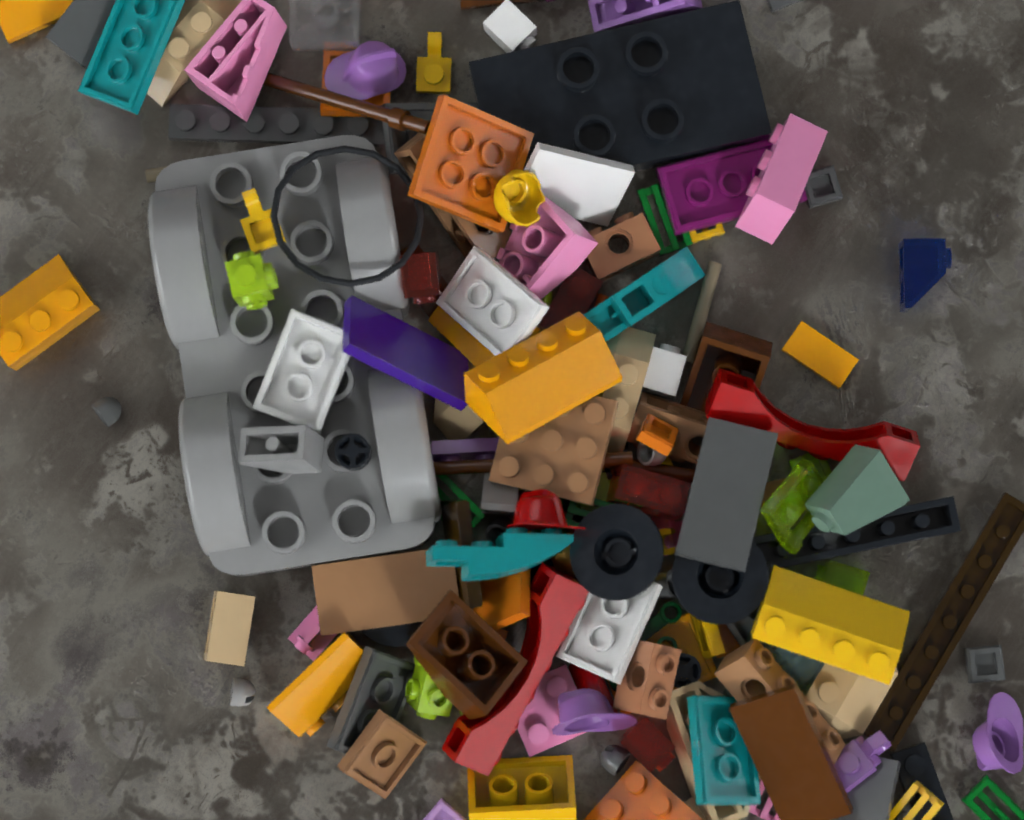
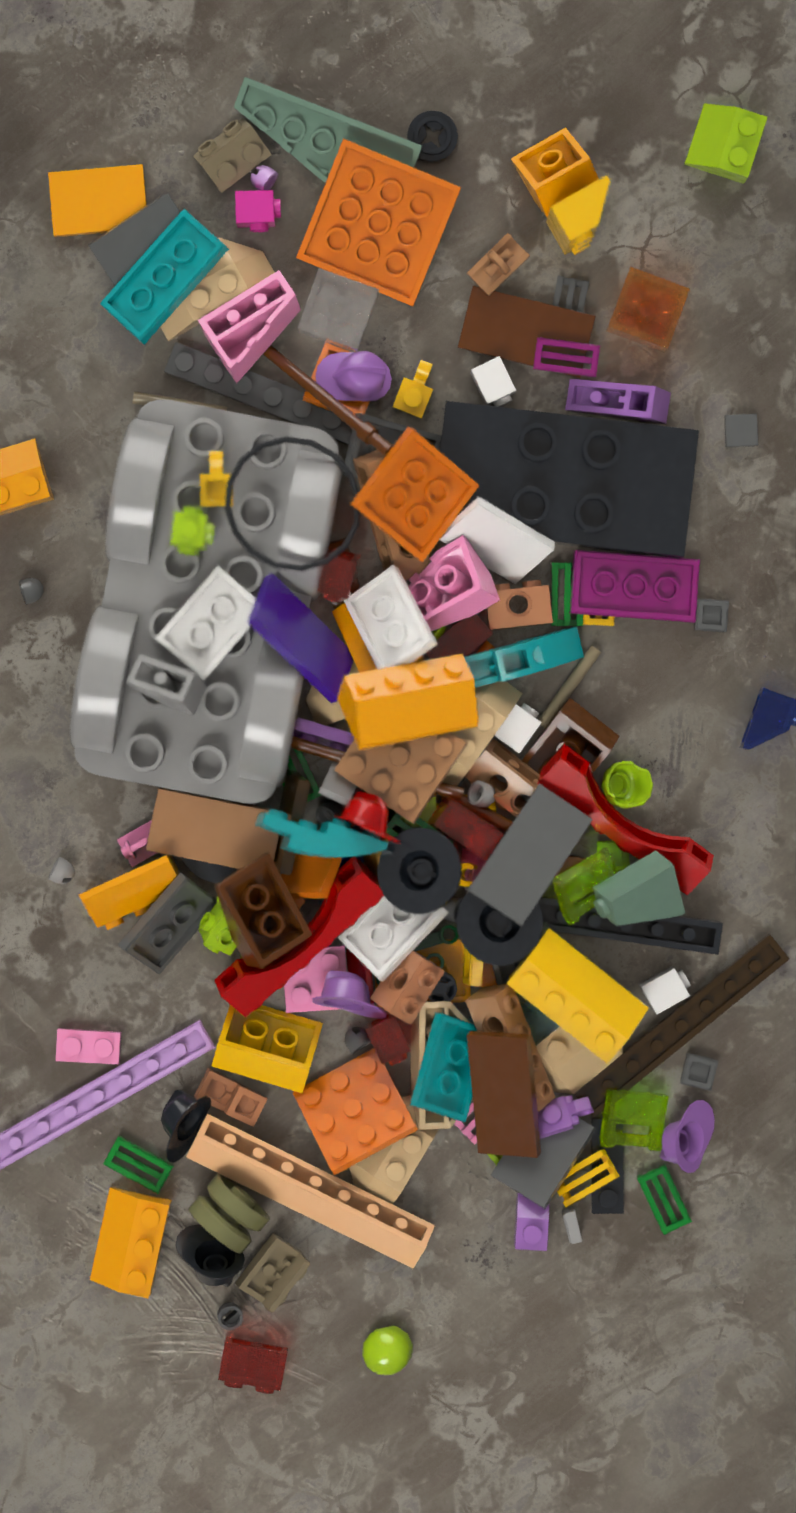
camera: 20 degrees right, 5 degrees up
tan hinge [203,591,255,667] -> none
black wheel [334,433,372,471] -> none
medium nougat tile [337,709,428,799] -> none
yellow hair [494,169,546,227] -> none
orange tile [636,413,679,456] -> none
bright pink wedge [735,113,828,245] -> none
light orange tile [781,320,859,389] -> none
clear neon green brick [814,560,870,595] -> none
none -> clear neon green plate [600,1089,669,1151]
none -> lime hair [601,761,653,809]
none -> white brick [639,966,691,1014]

